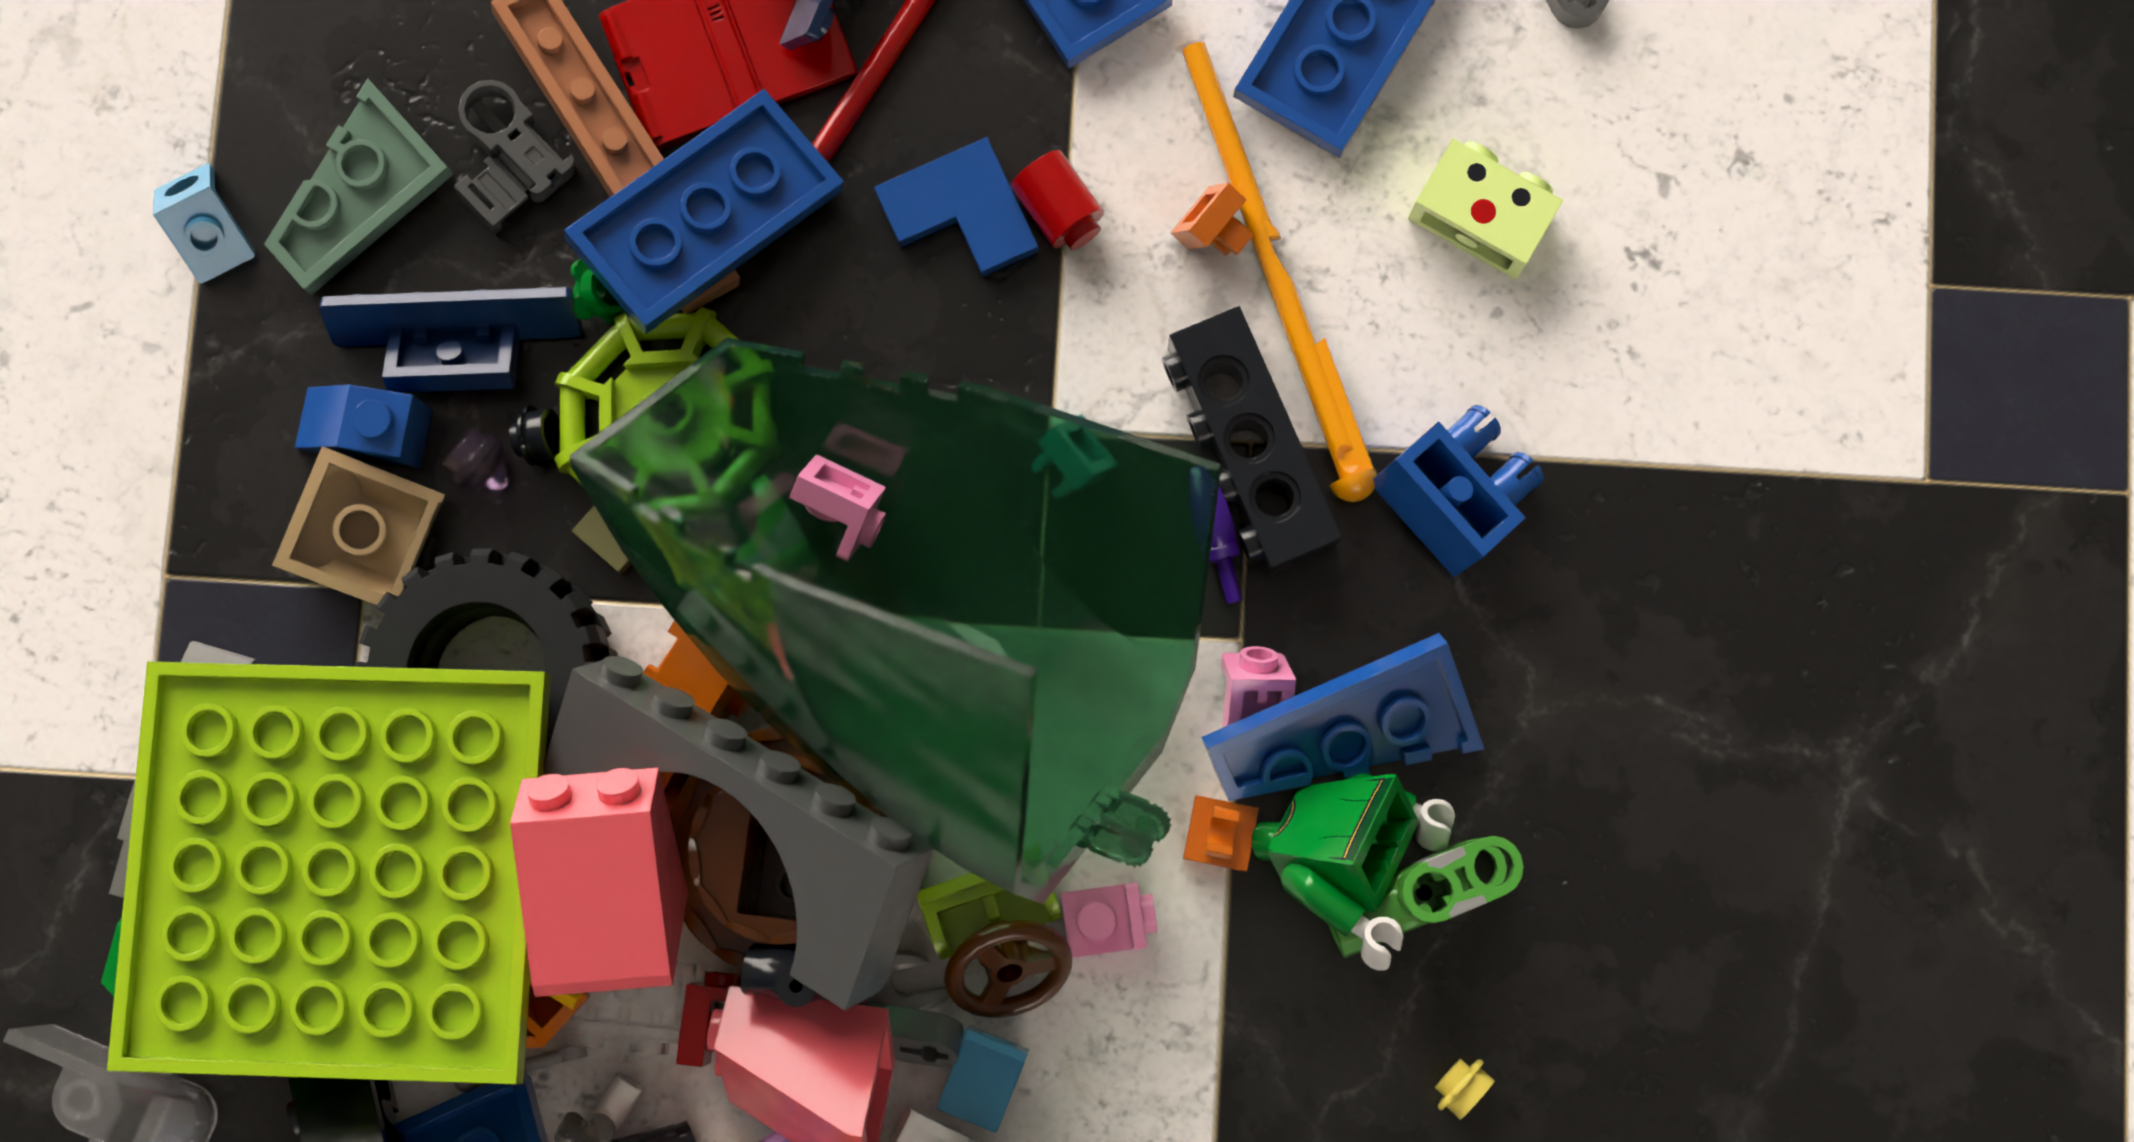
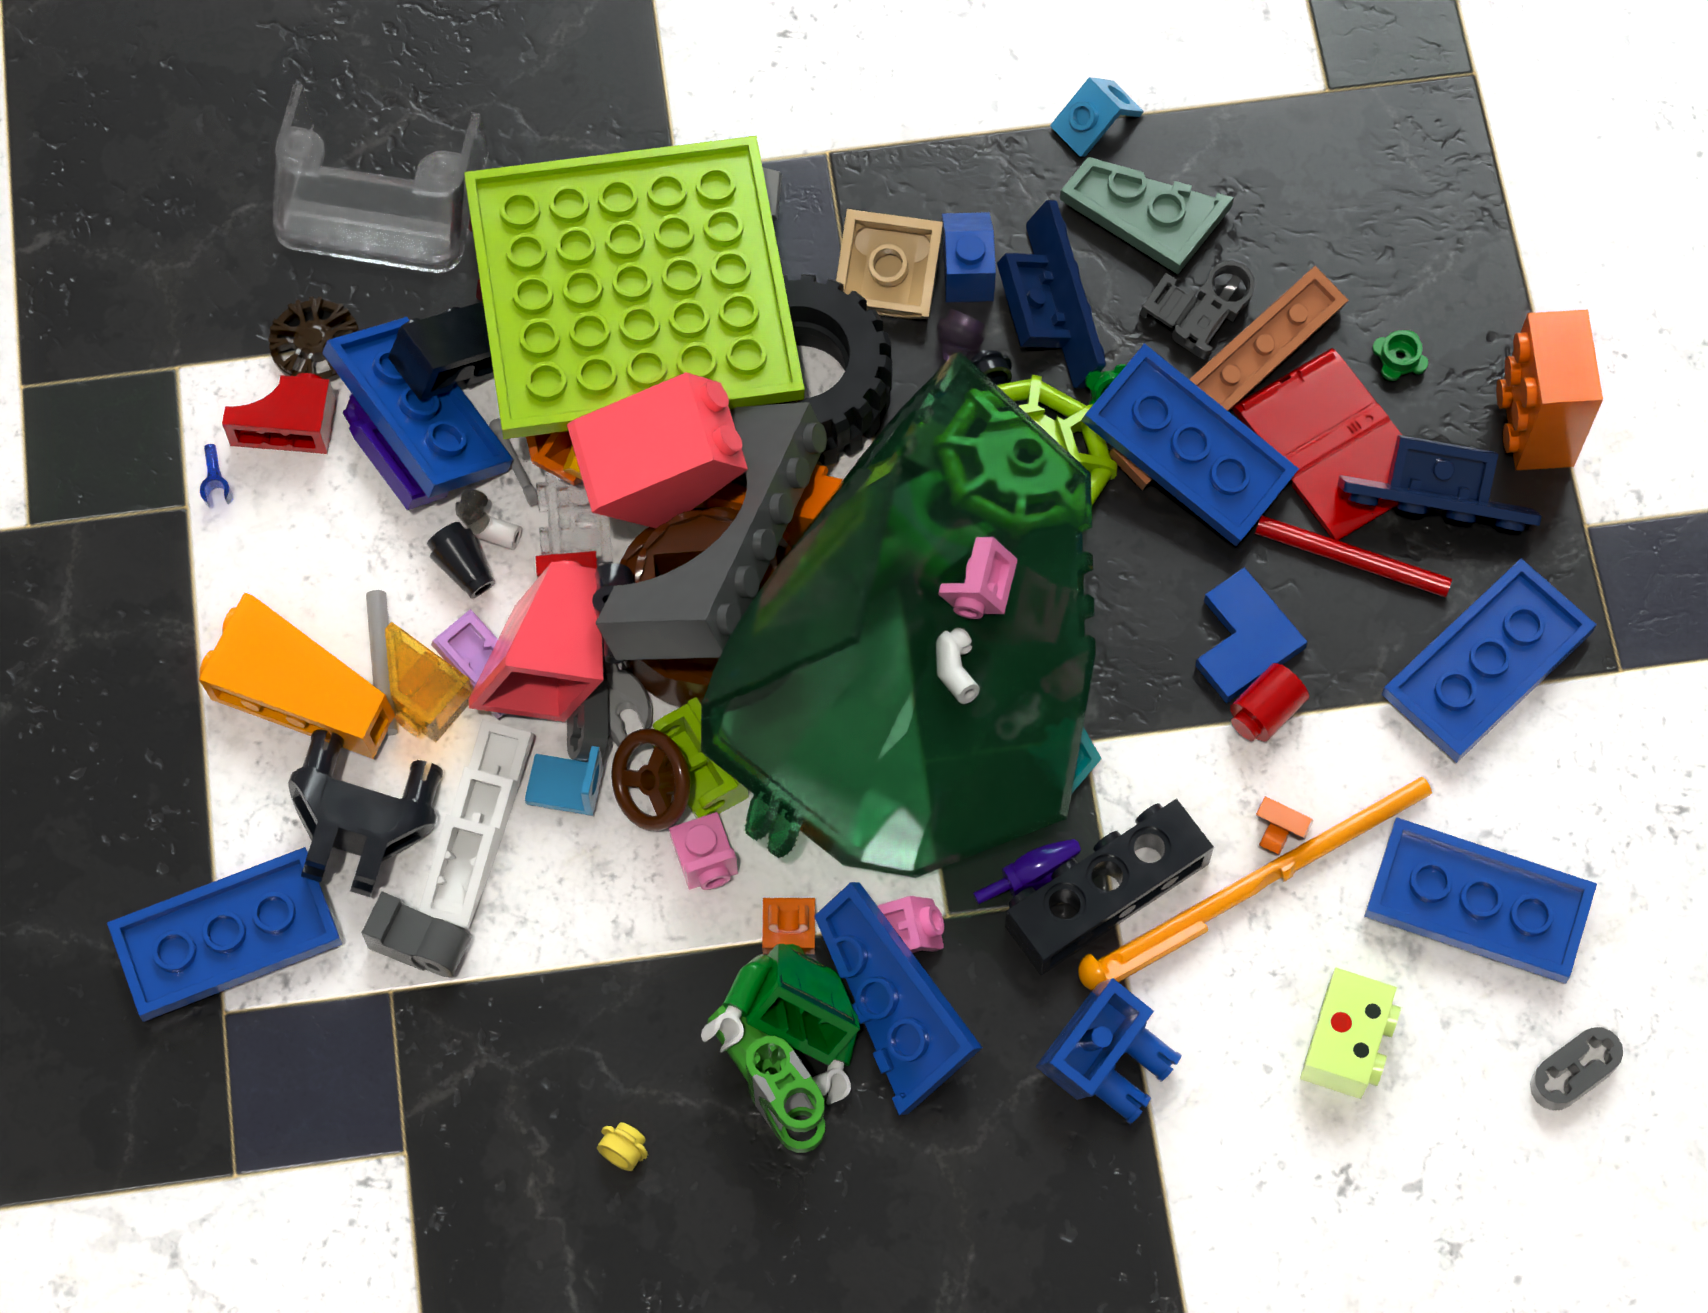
camera: 75 degrees right, 15 degrees down
none -> white arm [936,628,980,704]

